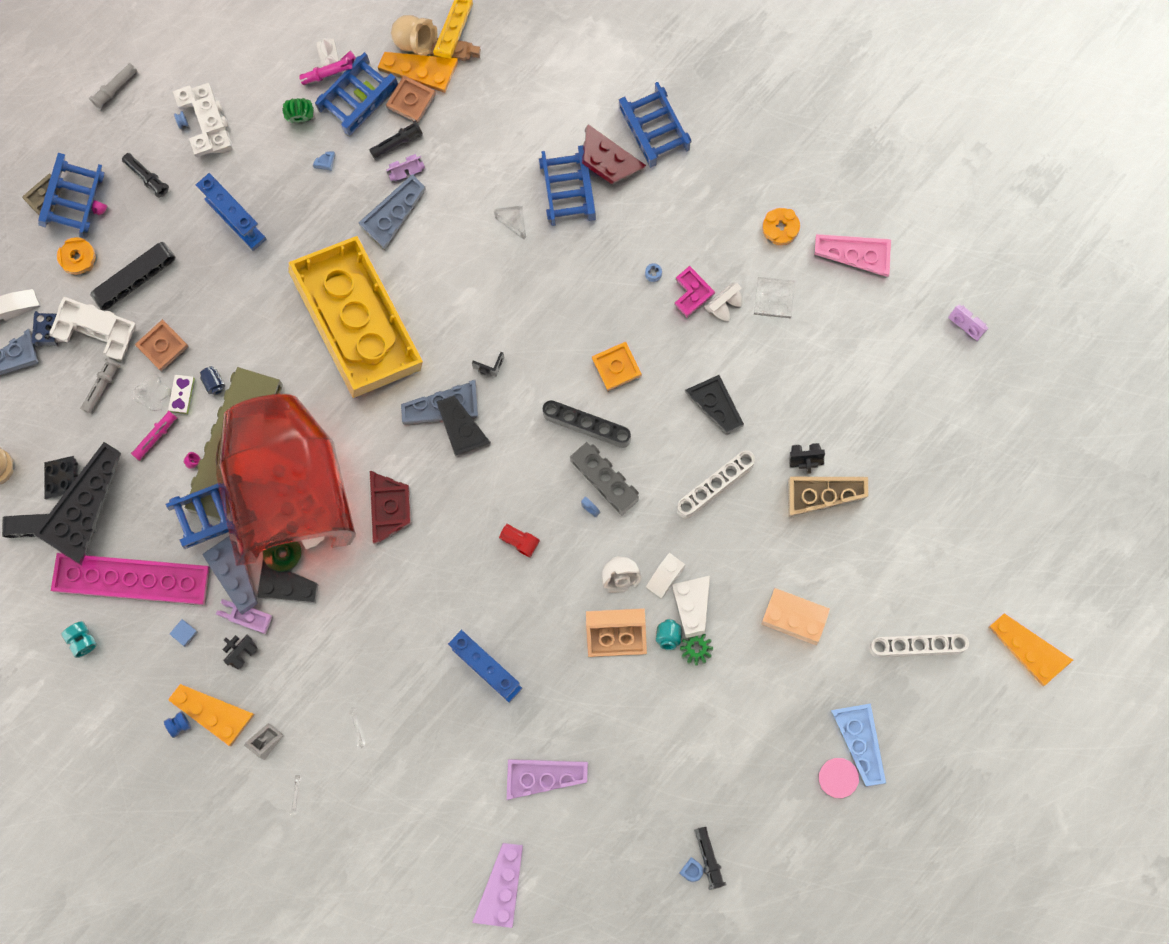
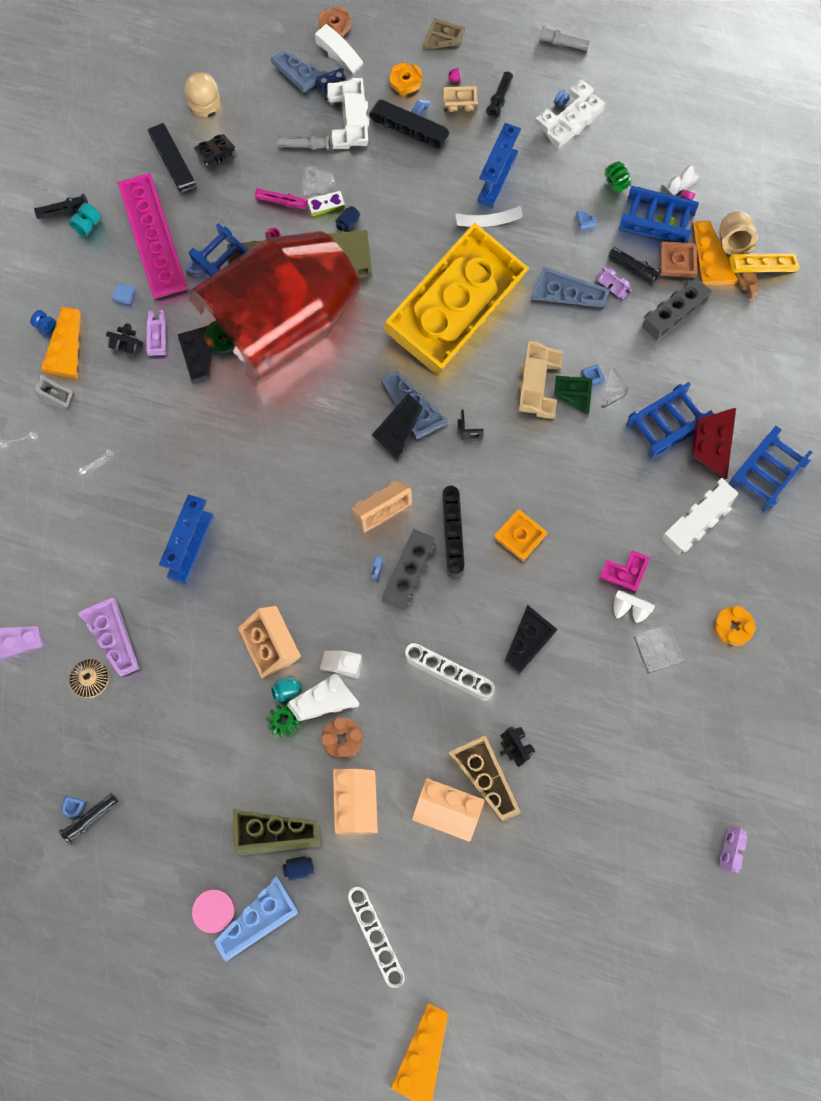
camera: 60 degrees right, 5 degrees down
black wing [34,442,121,566] -> none
blue fence [38,153,105,238] -> none
nougat plate [135,319,189,372] -> none
sand blue wing [202,533,258,614] -> none
dark pink pin [299,57,352,86] -> none
dark red wing [370,471,411,544] -> none
red piece [499,524,540,557] -> none
white cylinder [602,556,642,593] -> none
medium blue bush [645,263,662,282] -> none
bright pink wing [814,234,891,277] -> none
none -> black pin [34,193,88,219]
none -> dish [69,659,109,698]
none -> medium blue tile [186,260,206,277]
none -> olive wedge [233,809,321,856]
none -> dark blue brick [283,856,314,881]
none -> nougat plate [322,718,362,759]
none -> light nougat slope [351,480,412,533]
none -> medium blue tile [411,99,431,116]
none -> light nougat slope [412,778,485,842]
none -> tan bracket [443,86,478,112]
none -> white sticker [455,206,523,227]
none -> tan bracket [518,341,563,419]
none -> dark green wing [554,376,593,415]
none -> medium blue tile [581,364,605,386]
none -> dark grey brick [642,277,712,341]
none -> white wedge [661,478,739,556]

